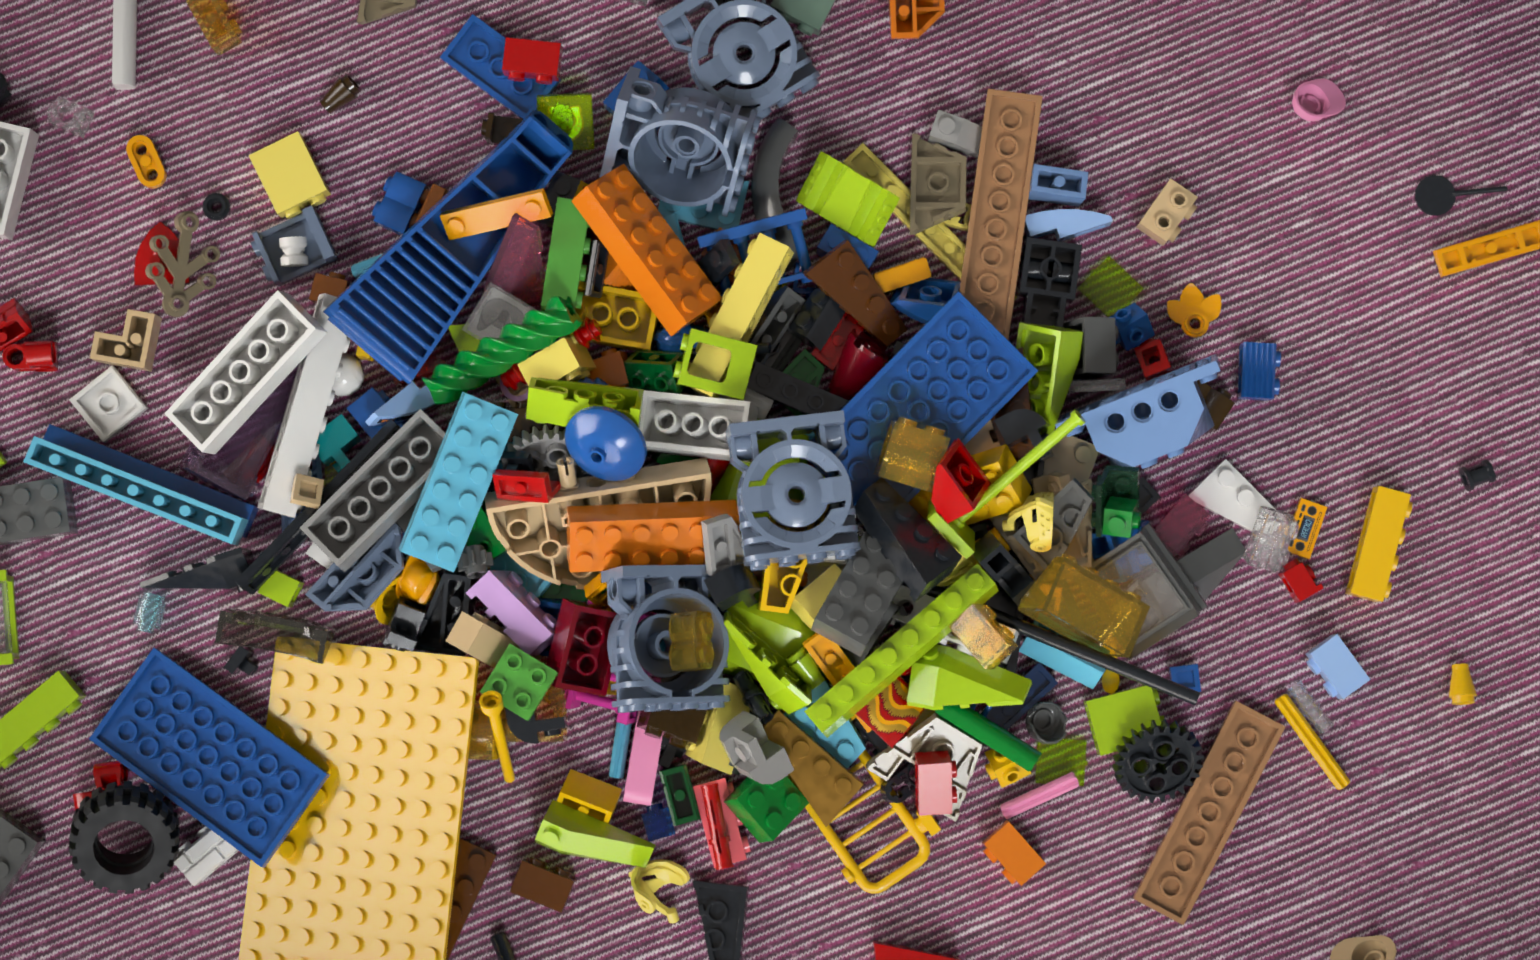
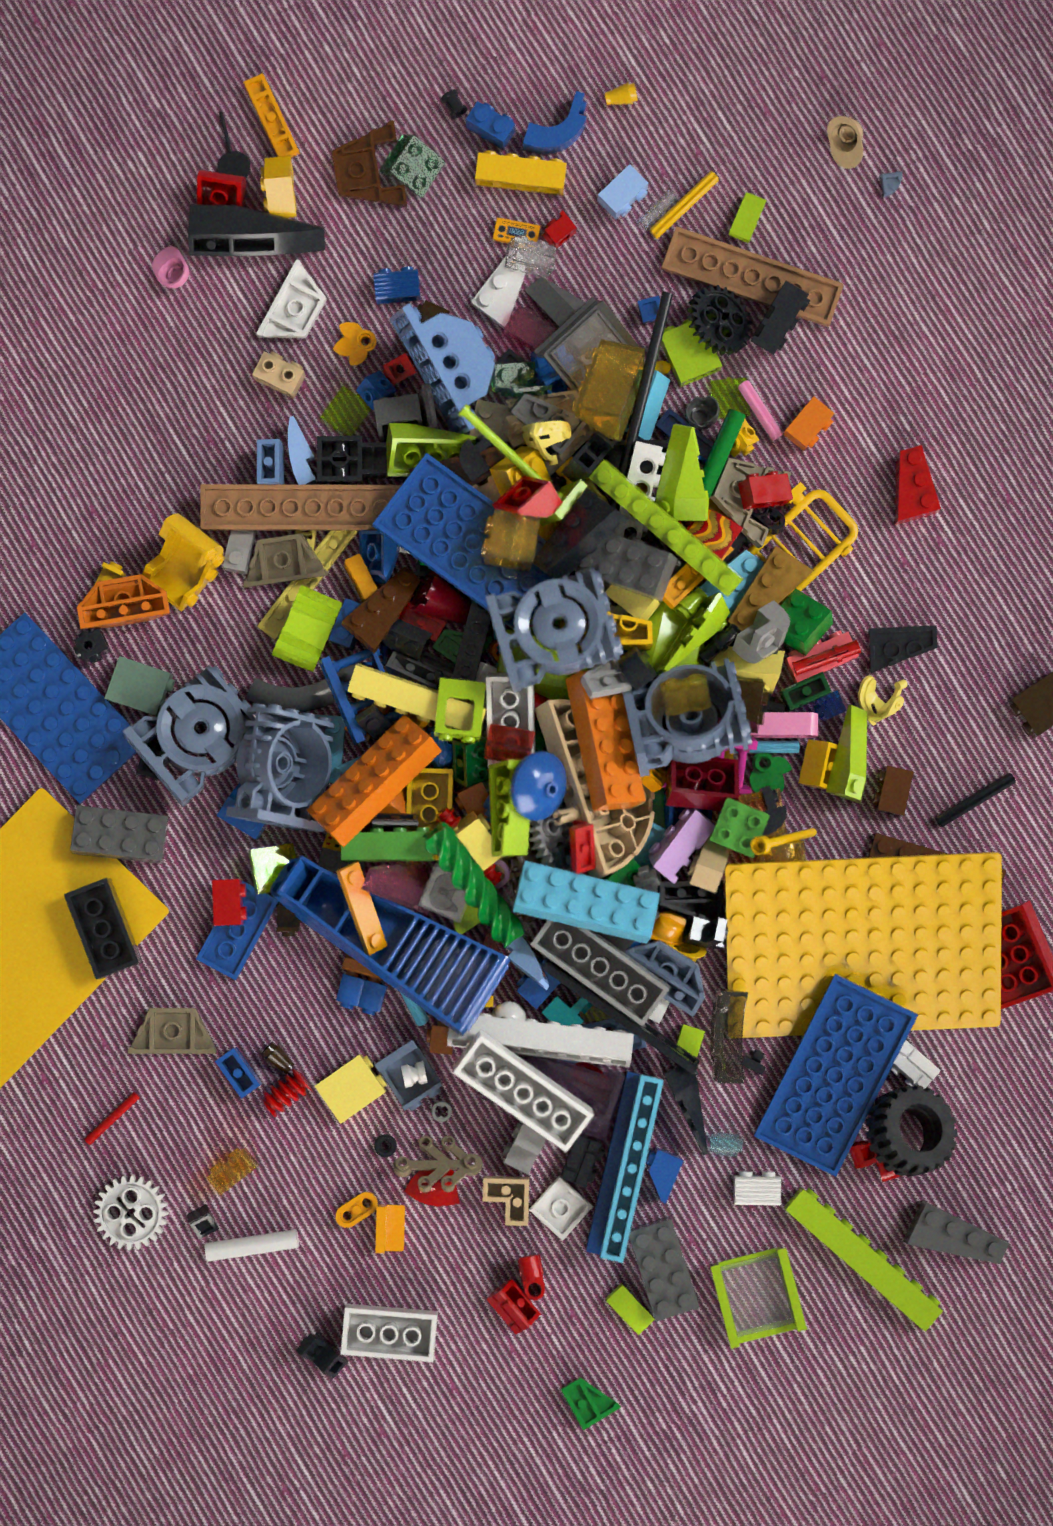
camera: 100 degrees left, 0 degrees up
clear brick [47,96,95,139] -> none
tan plate [290,473,324,509] -> none
clear yellow brick [949,604,1018,669] -> none
green brick [1103,496,1141,538] -> none
none -> yellow cylinder [142,513,225,612]
none -> black wedge [188,204,325,256]
none -> red brick [197,170,246,207]
none -> blue brick [215,1047,263,1099]
none -> white wing [256,259,327,338]
none -> yellow brick [260,156,297,218]
none -> red piece [262,1069,313,1117]
none -> reddish brown wing [332,120,408,207]
none -> light orange panel [375,1204,405,1253]
none -> clear green bracket [379,134,445,197]
none -> light grey bush [431,1101,452,1122]
none -> blue brick [466,101,515,150]
none -> clear red panel [484,724,535,762]
none -> light grey brick [502,1122,547,1174]
none -> blue arch [523,91,587,154]
none -> black brick [560,1134,605,1187]
none -> blue slope [646,1146,684,1204]
none -> lime slope [728,192,767,243]
none -> white brick [733,1171,781,1205]
none -> green plate [749,753,792,794]
none -> black wedge [751,280,810,355]

